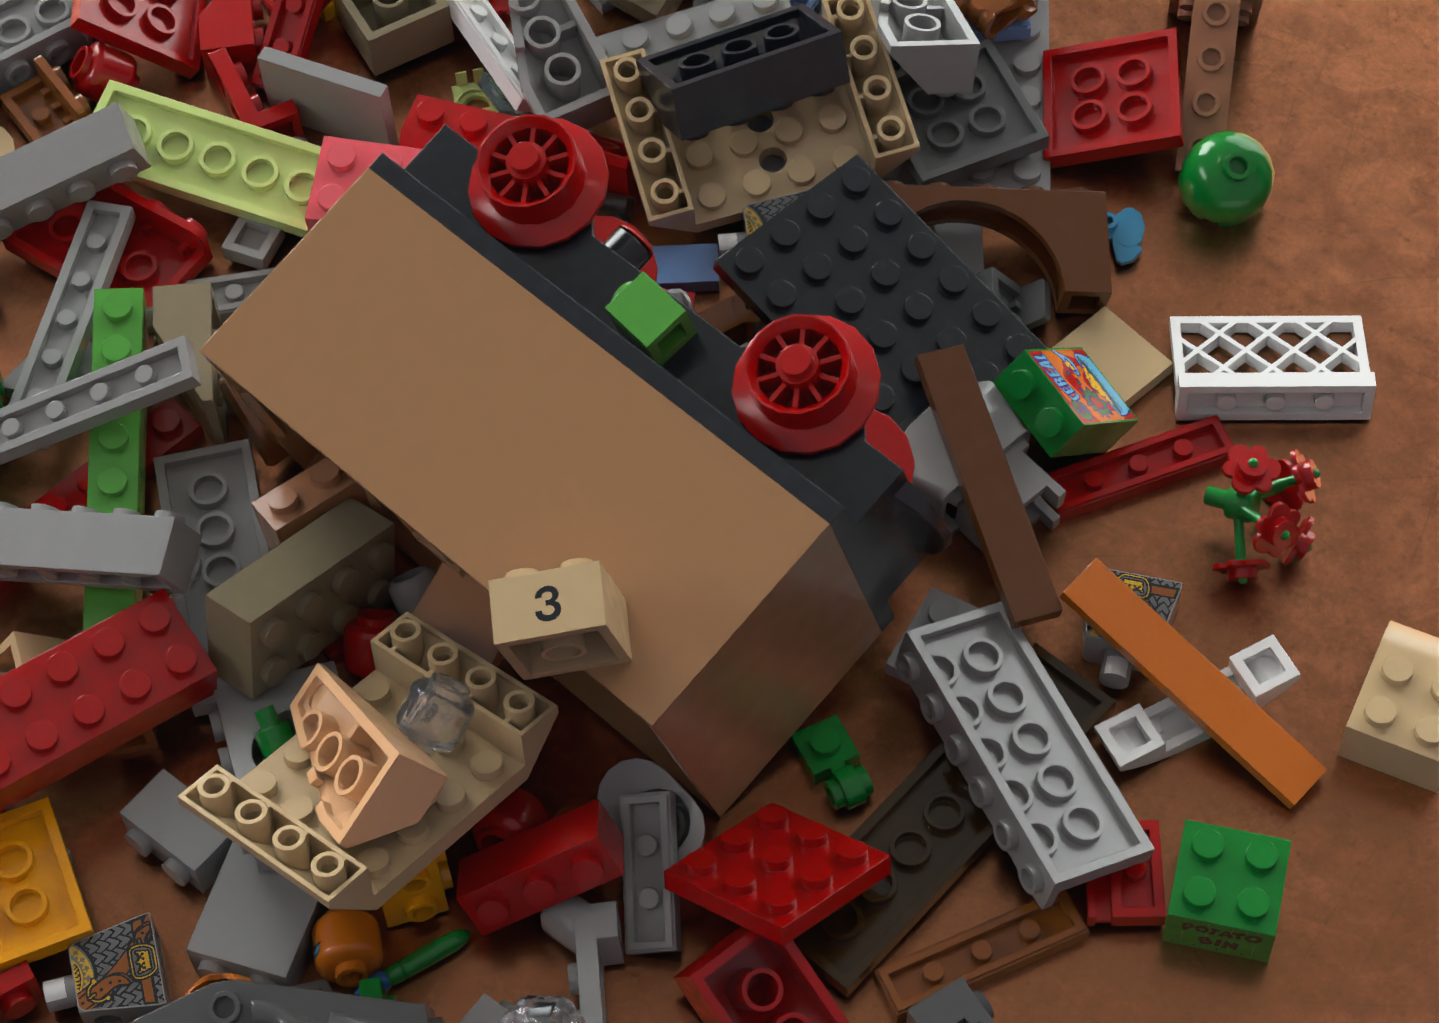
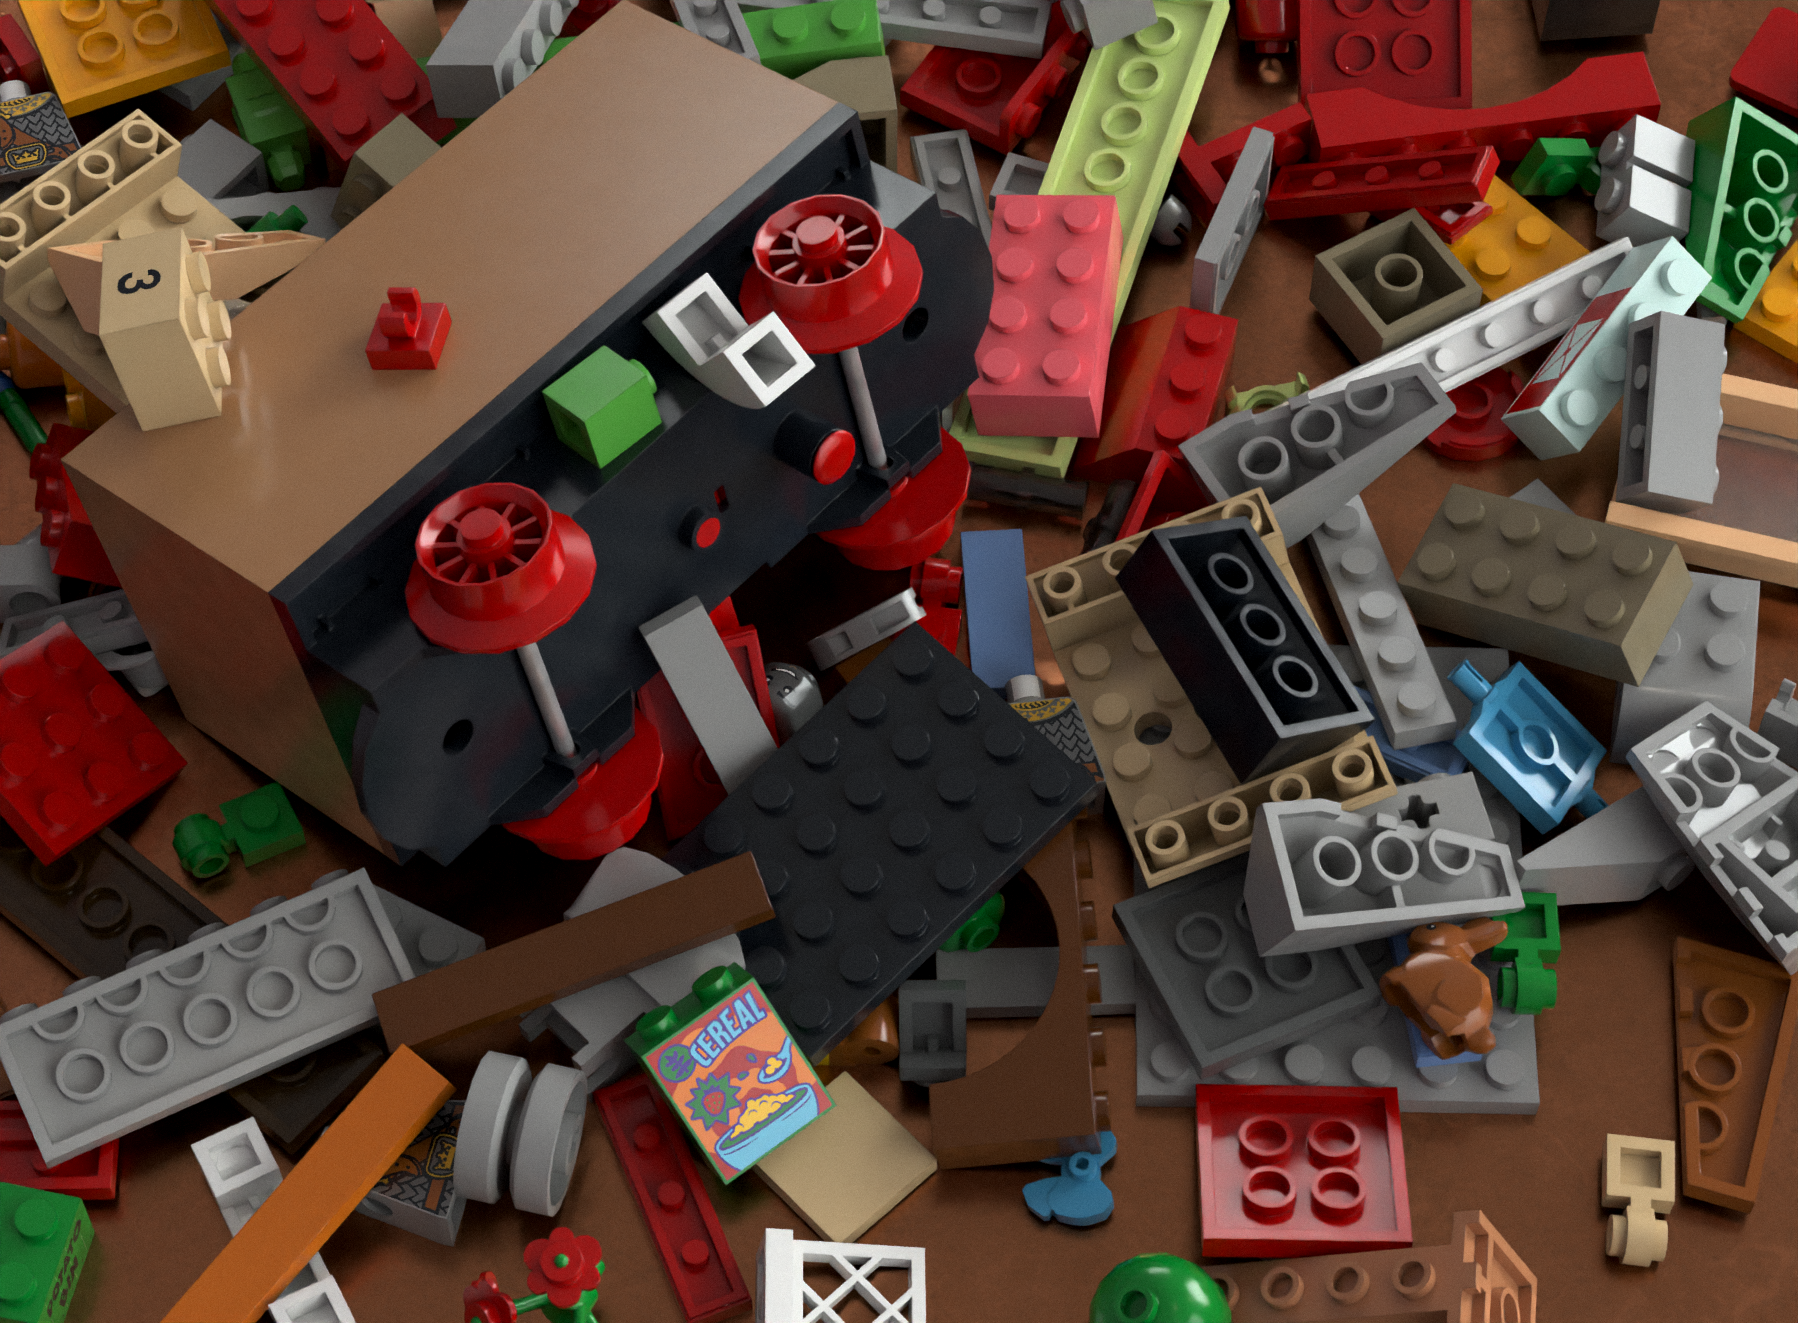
camera: 85 degrees right, 0 degrees up
none -> bright green piece [225,52,312,192]
none -> red tile [365,287,452,370]
none -> light grey wheel [453,1051,588,1217]
none -> white brick [642,273,816,409]

